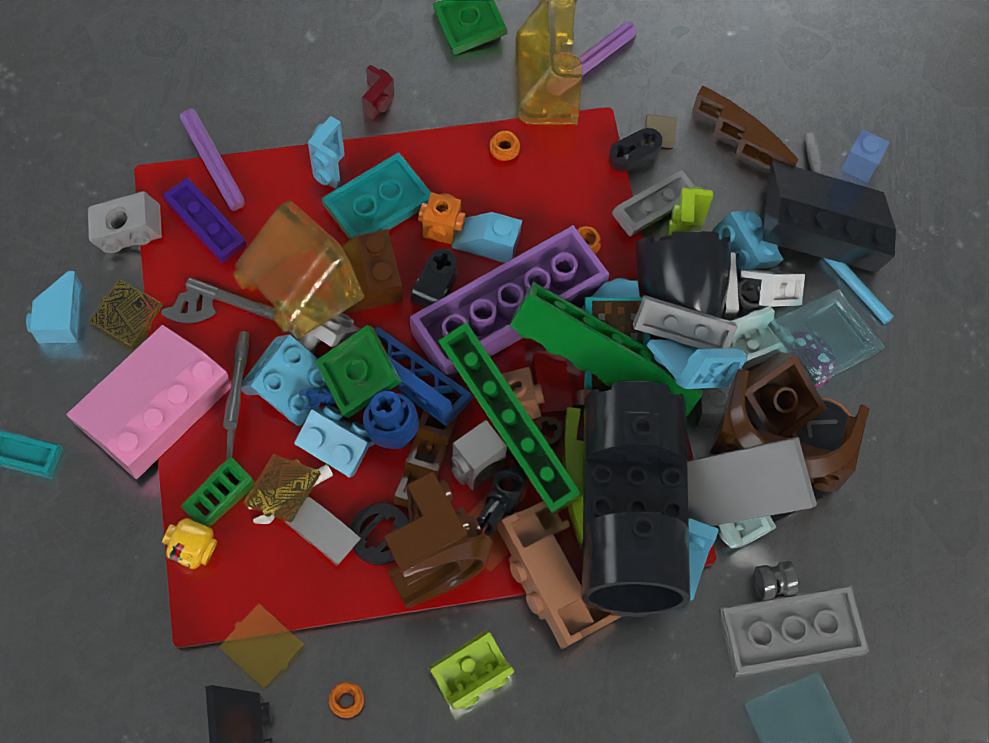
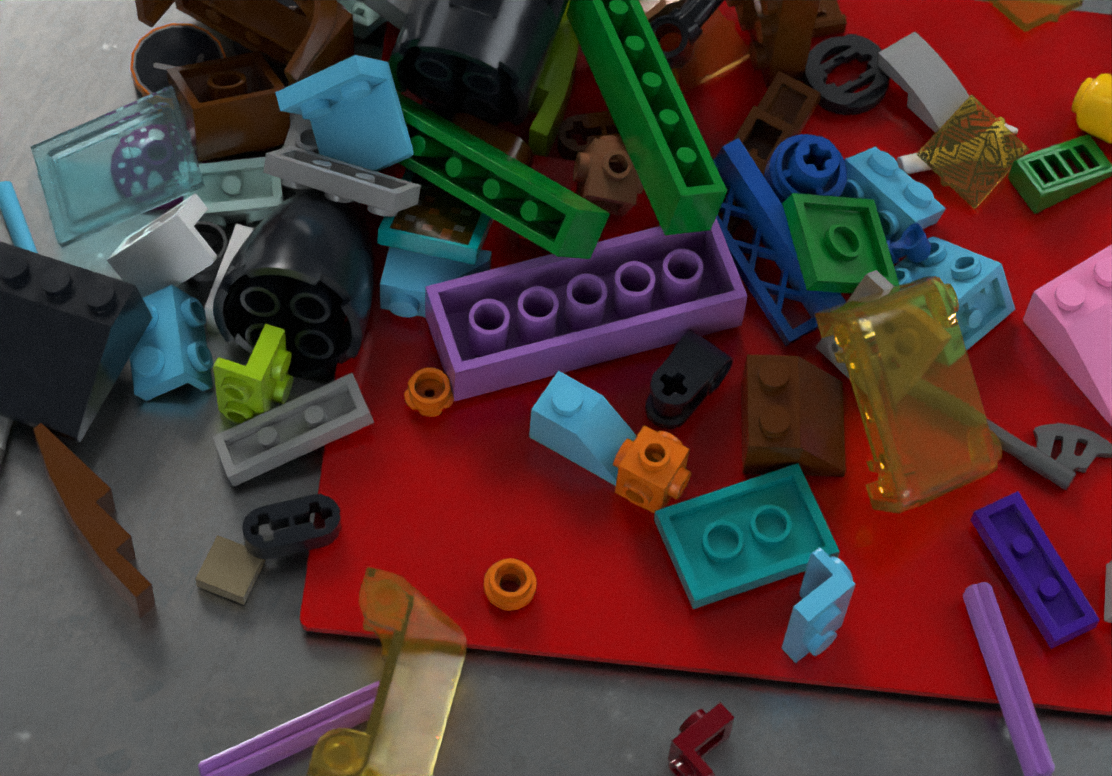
camera: 165 degrees left, 5 degrees down
dark grey piece [223,331,250,459] -> none
light grey brick [451,420,507,491] -> none

